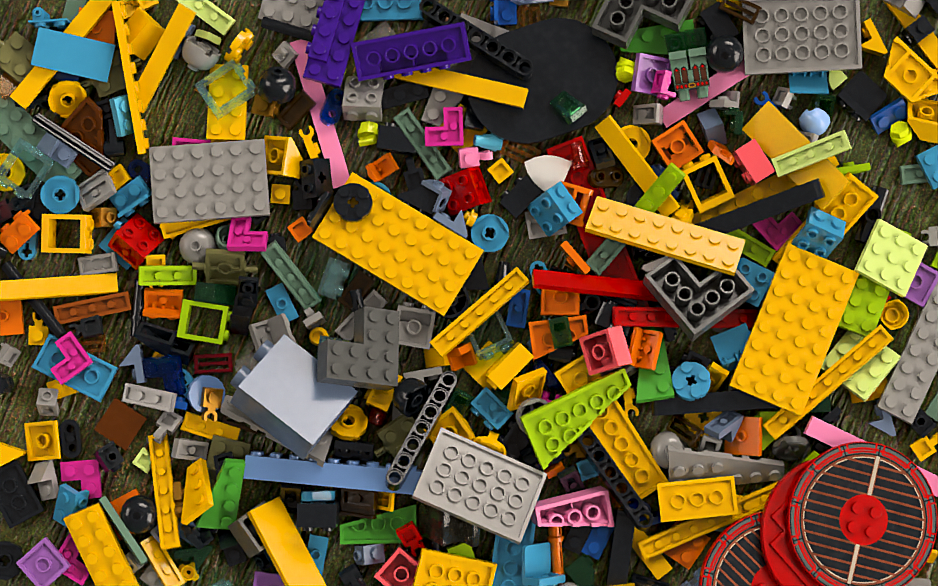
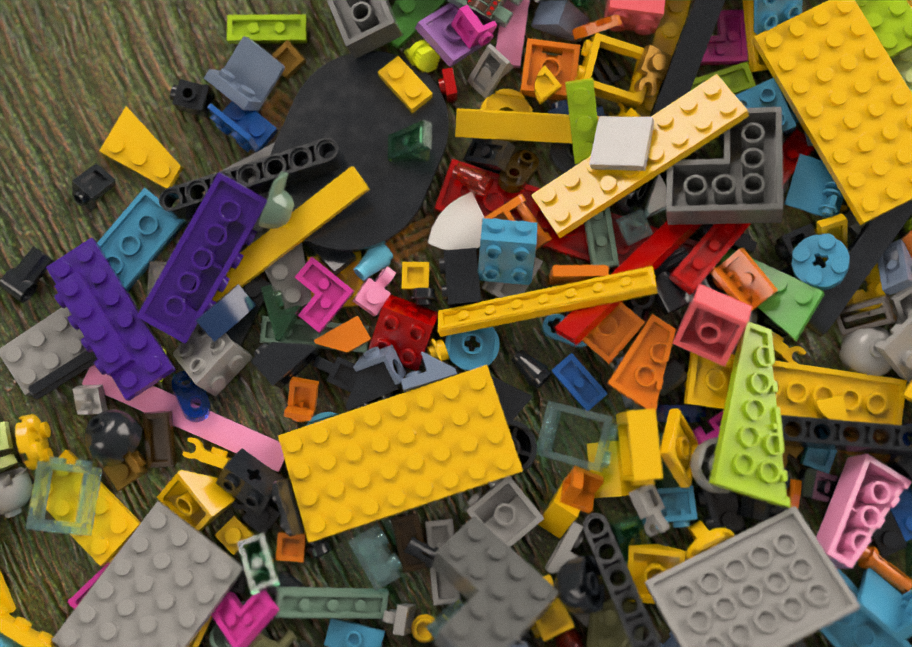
camera: 55 degrees left, 5 degrees down
black plate [334,183,373,223] -> none
neon yellow piece [357,121,379,147] -> none
yellow plate [429,267,530,358] -> none
clear green slope [547,315,573,349] -> none
none -> dark blue slope [196,284,256,342]
none -> clear green slope [237,532,279,595]
none -> sand green cap [259,171,294,229]
none -> clear green slope [261,284,303,342]
none -> black plate [306,539,332,560]
none -> orange tile [314,316,372,353]
none -> yellow plate [378,56,433,114]
none -> black plate [411,288,437,306]
none -> yellow tile [438,266,657,337]
none -> yellow tile [534,65,562,104]
none -> tile [589,116,654,171]
none -> clear light blue tile [616,208,653,246]
none -> light grey plate [629,484,669,537]
none -> pearl gold plate [634,45,672,98]
none -> yellow tile [813,395,848,421]

